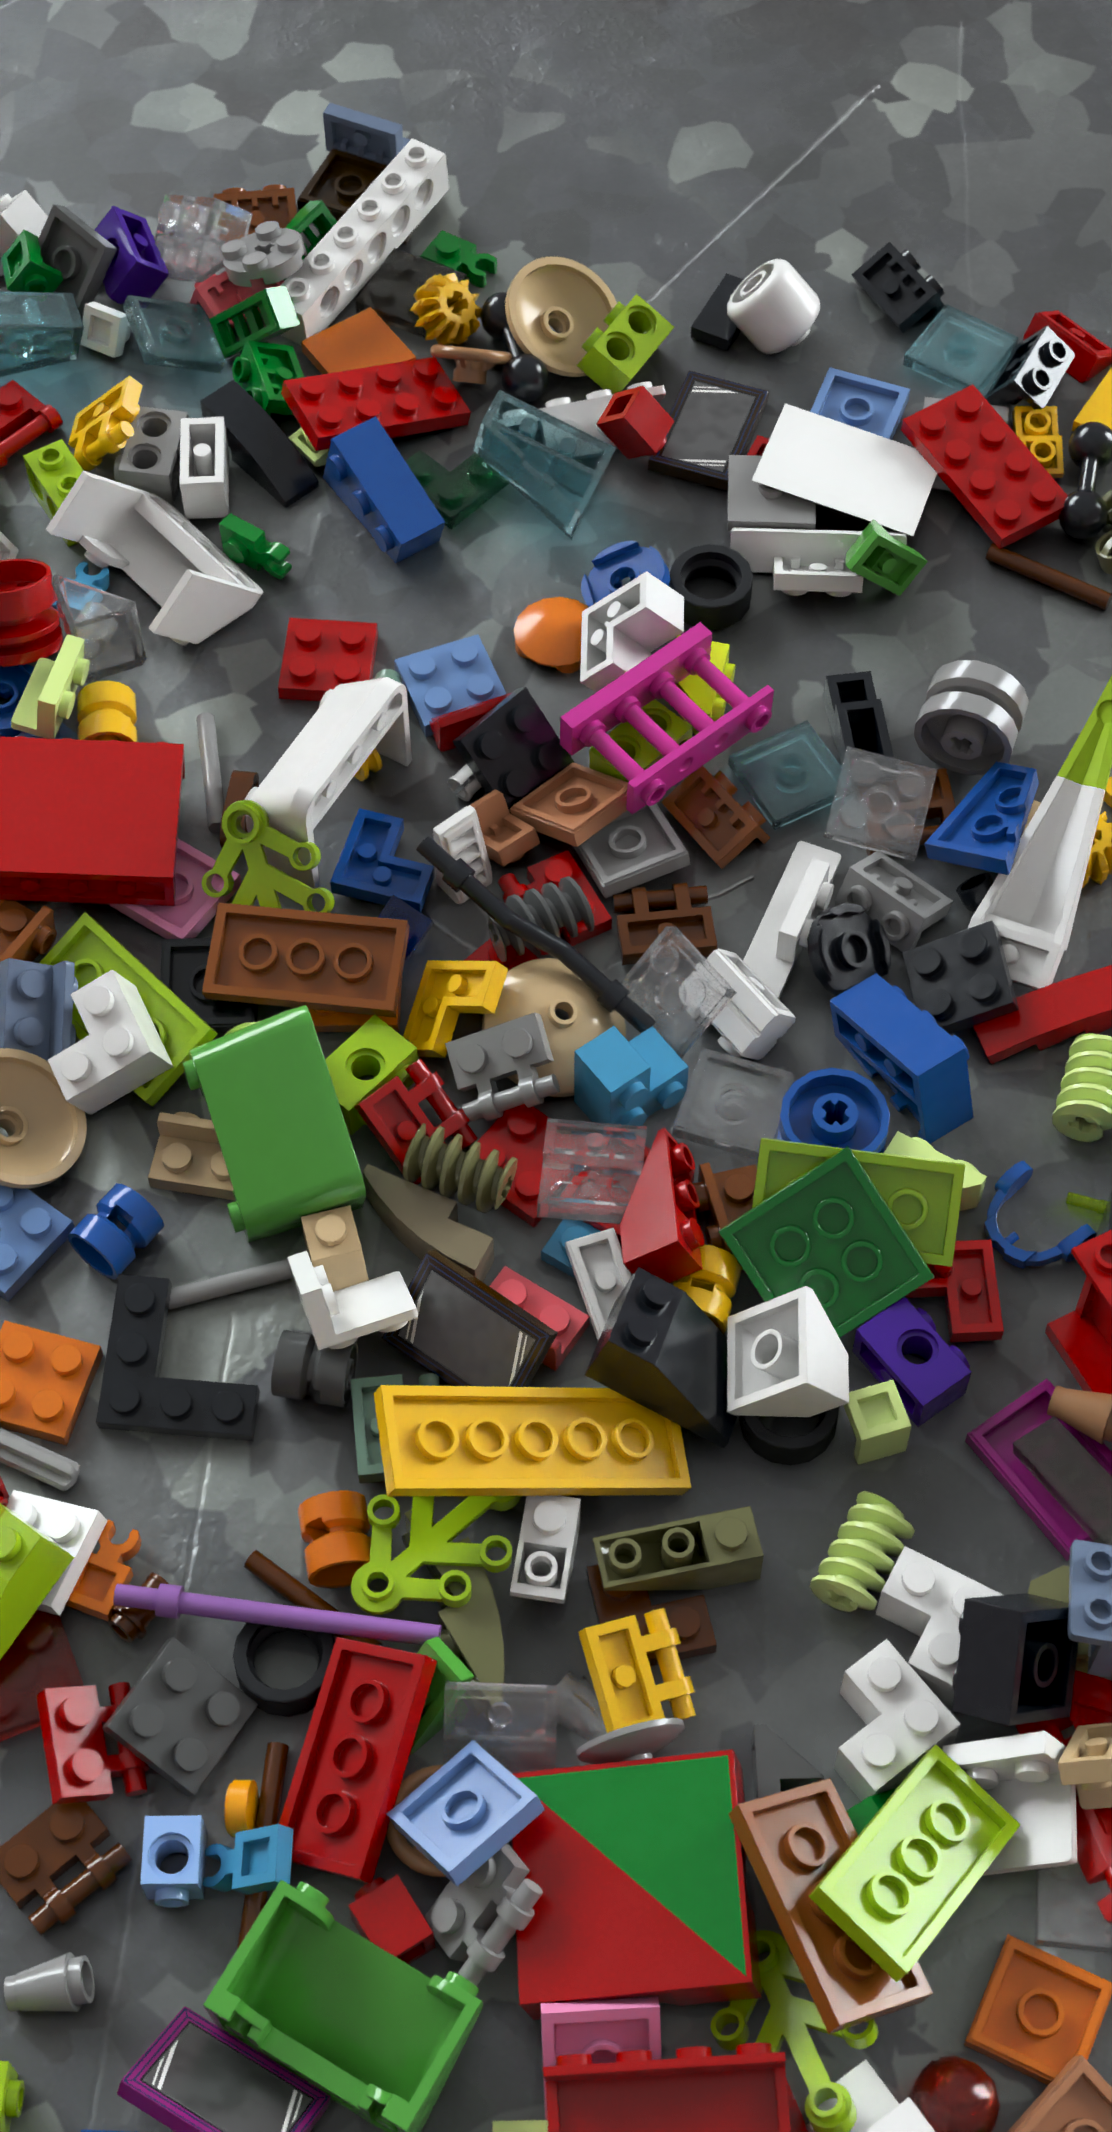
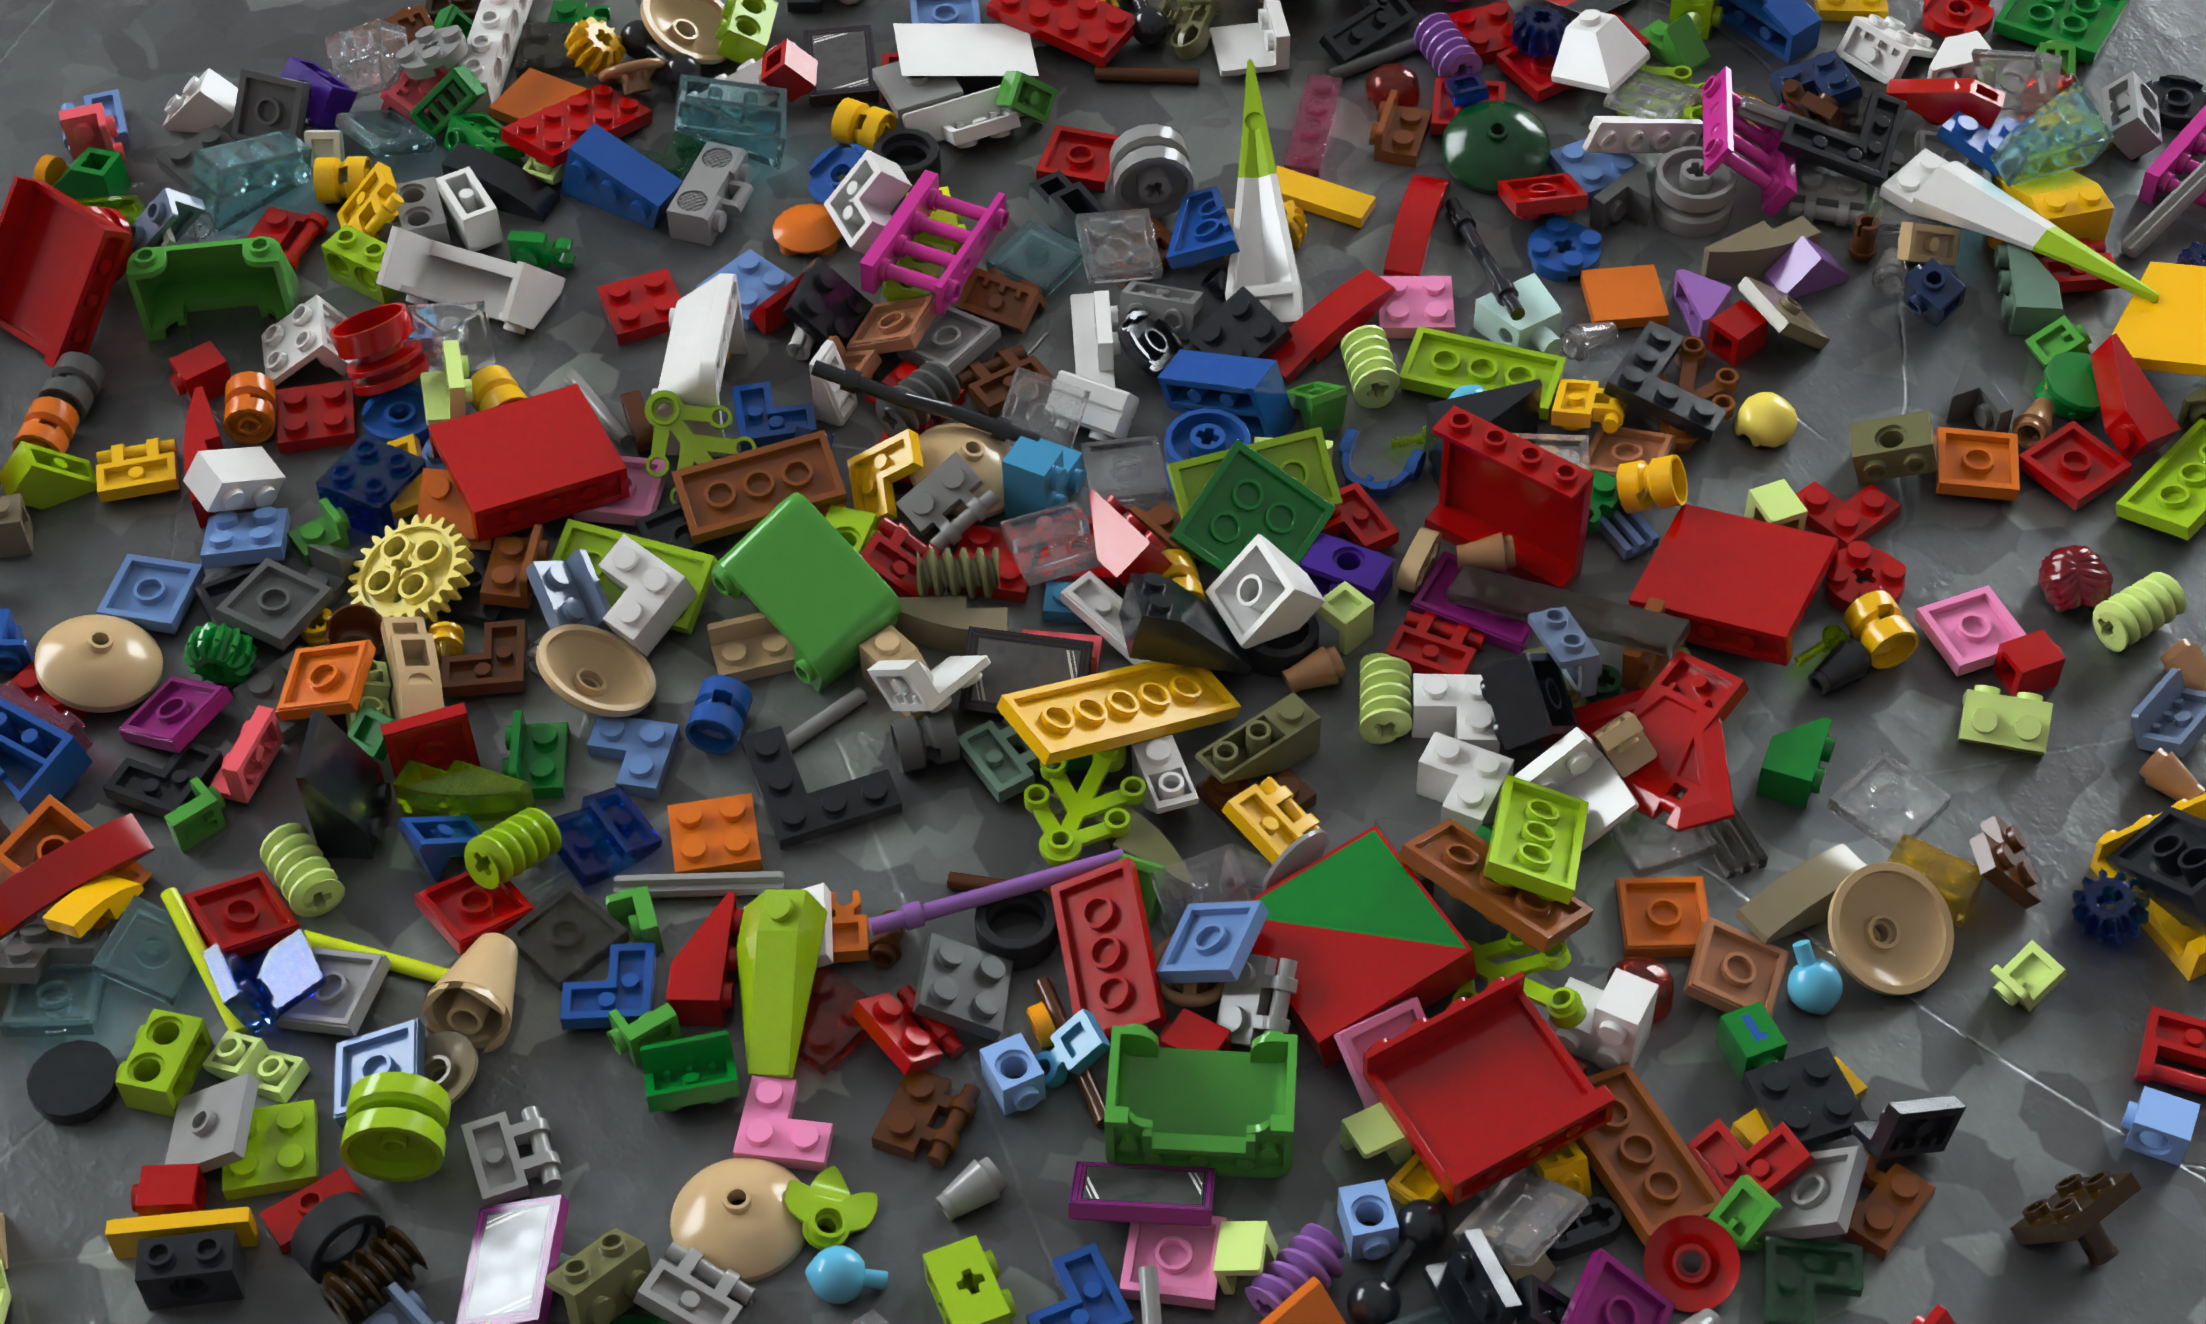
camera: 25 degrees left, 10 degrees down
green bracket [1,229,63,306] -> none
orange wheel [297,1490,371,1588] -> none
none -> yellow wheel [313,156,373,204]
none -> light grey piece [666,141,754,246]
none -> yellow wheel [831,97,897,151]
none -> red plate [1036,125,1120,193]
none -> medium nougat cone [1282,645,1346,694]
none -> bright green slope [1287,381,1348,434]
none -> red plate [1384,610,1487,675]
none -> tan beam [1396,527,1442,594]

